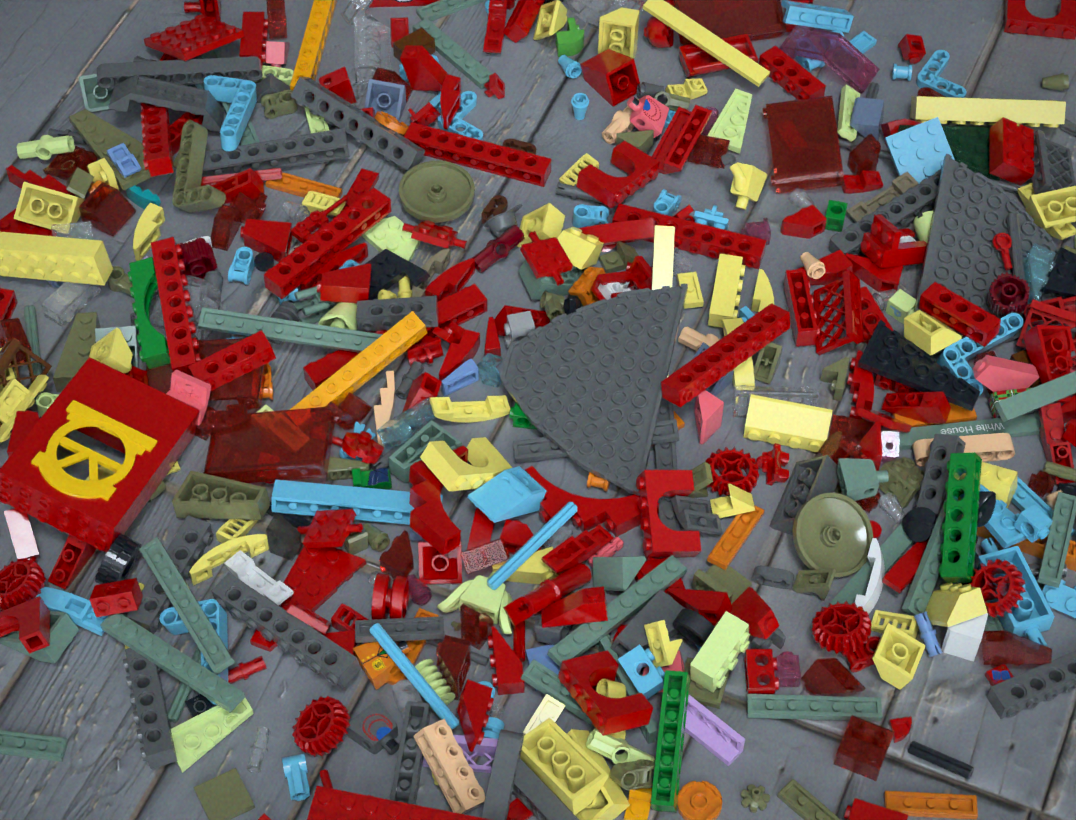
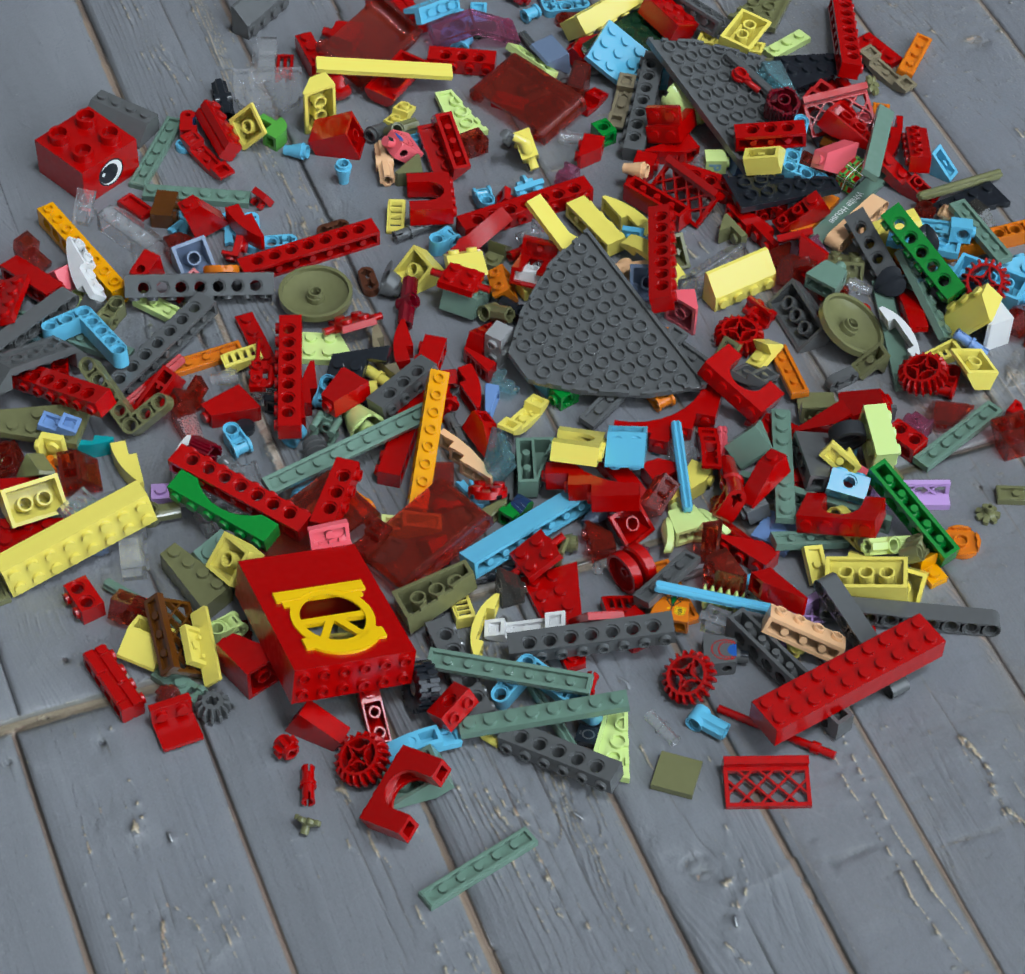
camera: 45 degrees left, 5 degrees down
none -> white slope [66,236,107,302]

